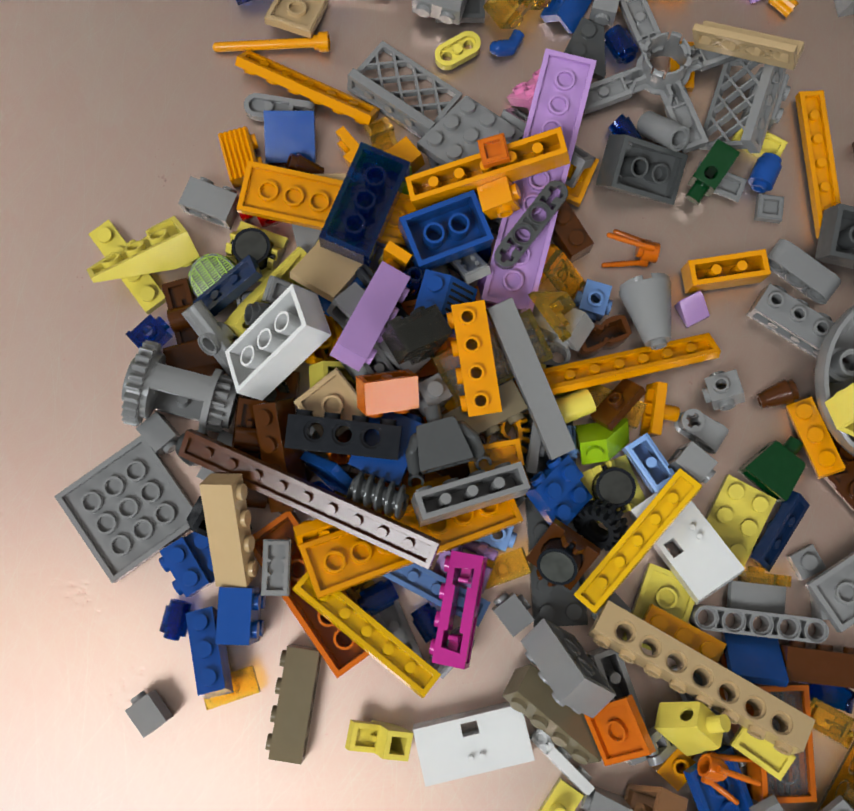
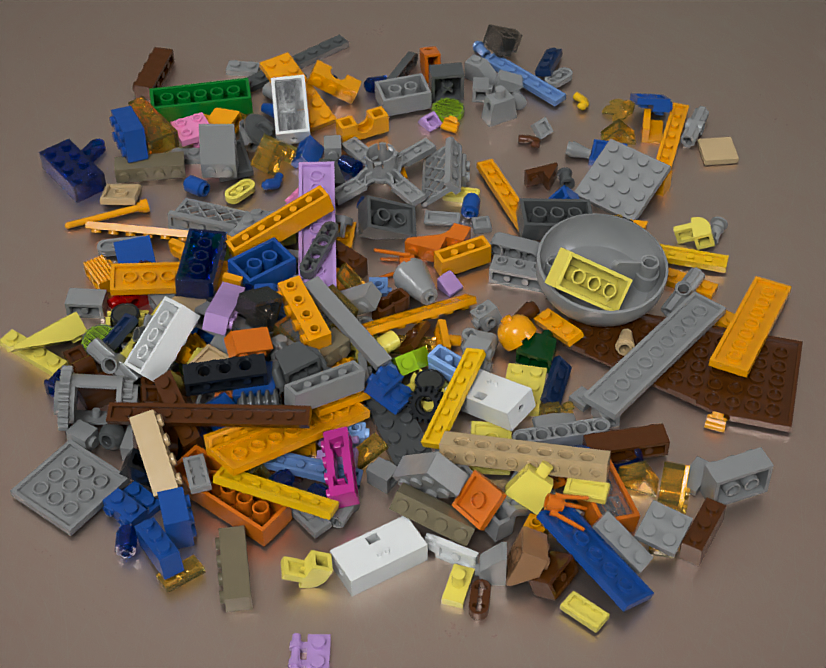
camera: 20 degrees left, 35 degrees down
light grey brick [125,690,174,738] -> none
light orange brick [476,176,521,220] -> none
orange tile [477,133,511,169] -> none
piece [526,518,602,590] -> none
clear yellow slope [528,291,576,342] -> none
light grey pin [637,111,690,152] -> none
dark green torso [685,139,740,204] -> none
tan fence [692,20,804,70] -> none
none -> blue brick [183,175,210,197]
none -> orange arch [405,223,471,263]
none -> light orange cylinder [497,314,537,351]

